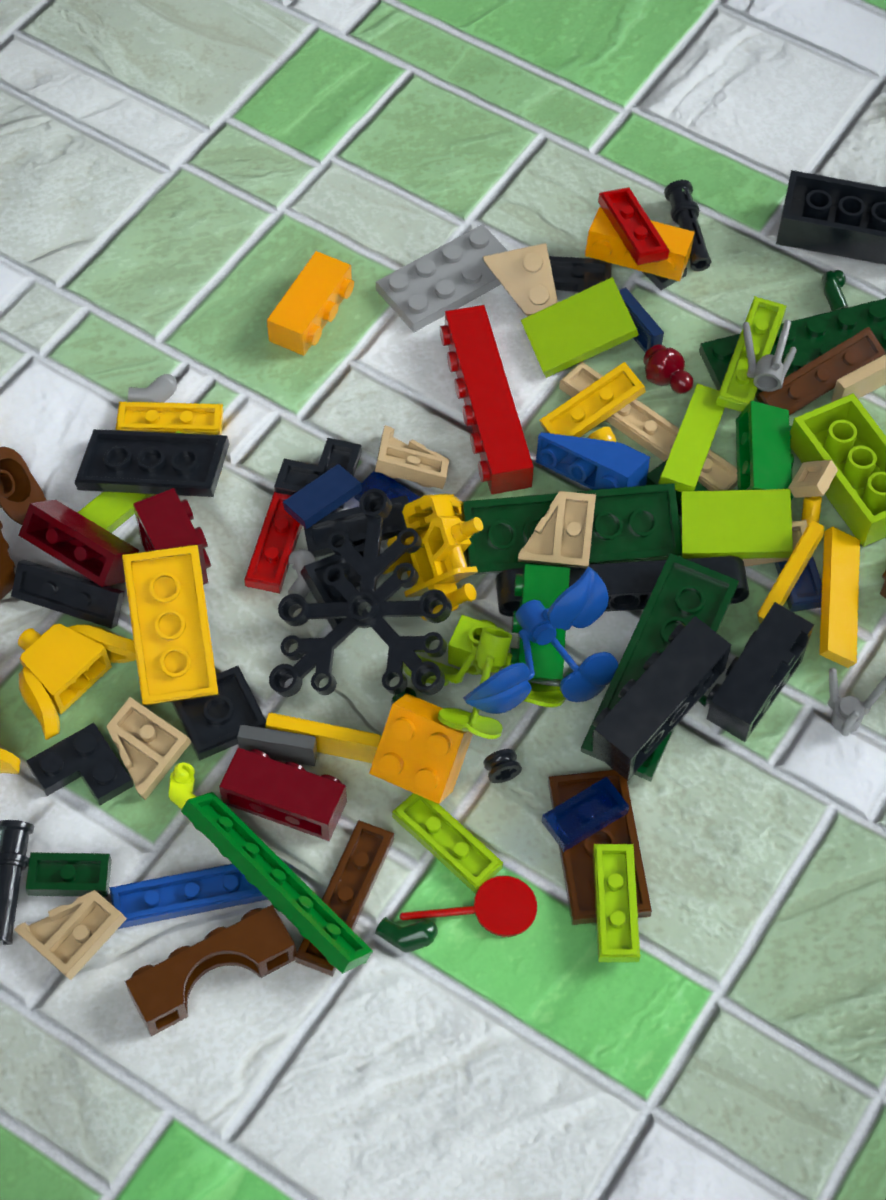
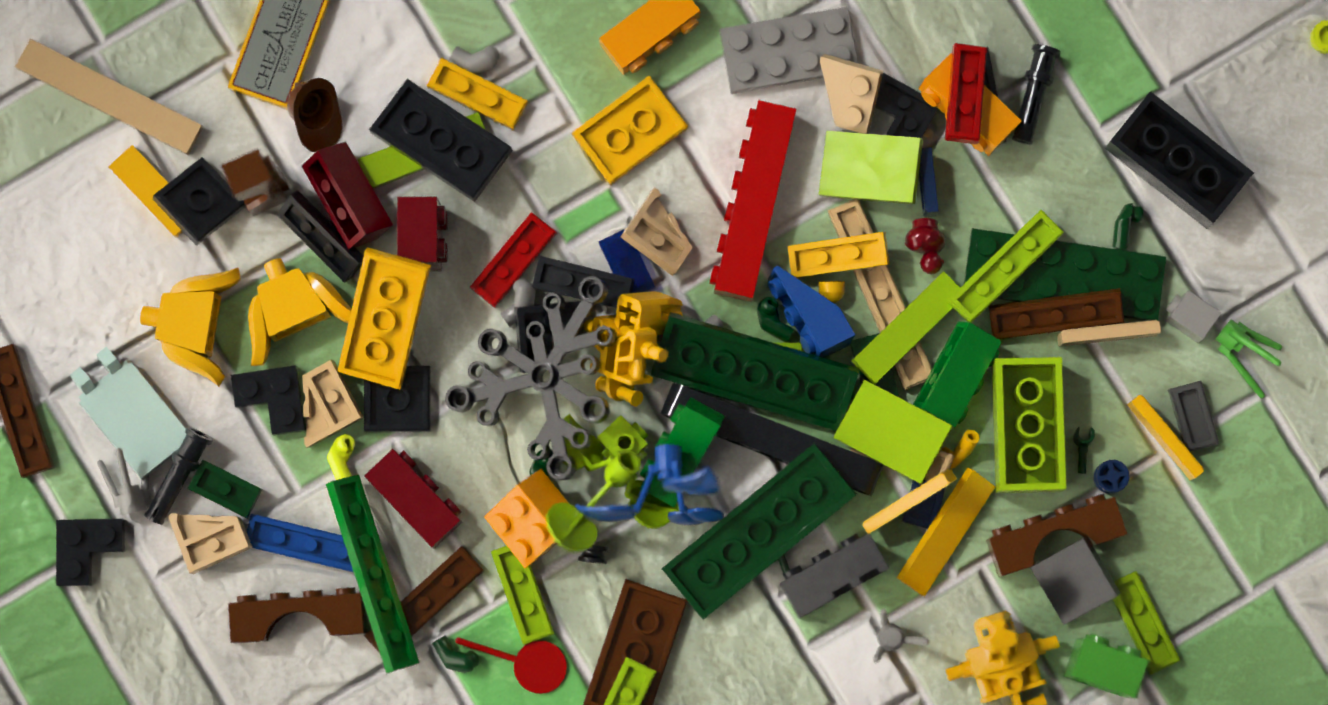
camera: 30 degrees right, 25 degrees up
dark grey tile [237,725,317,767] -> none
yellow tile [265,713,381,763] -> none
black plate [274,438,362,509] -> none
dark blue tile [283,464,362,529] -> none
tan wing [518,491,596,569] -> none
clear blue plate [542,777,629,852] -> none
black brick [592,616,732,781] -> none
light grey plant [743,320,797,392] -> none
tan plate [788,460,838,498] -> none
none -> yellow tile [571,75,688,186]
none -> dark green arm [757,297,794,343]

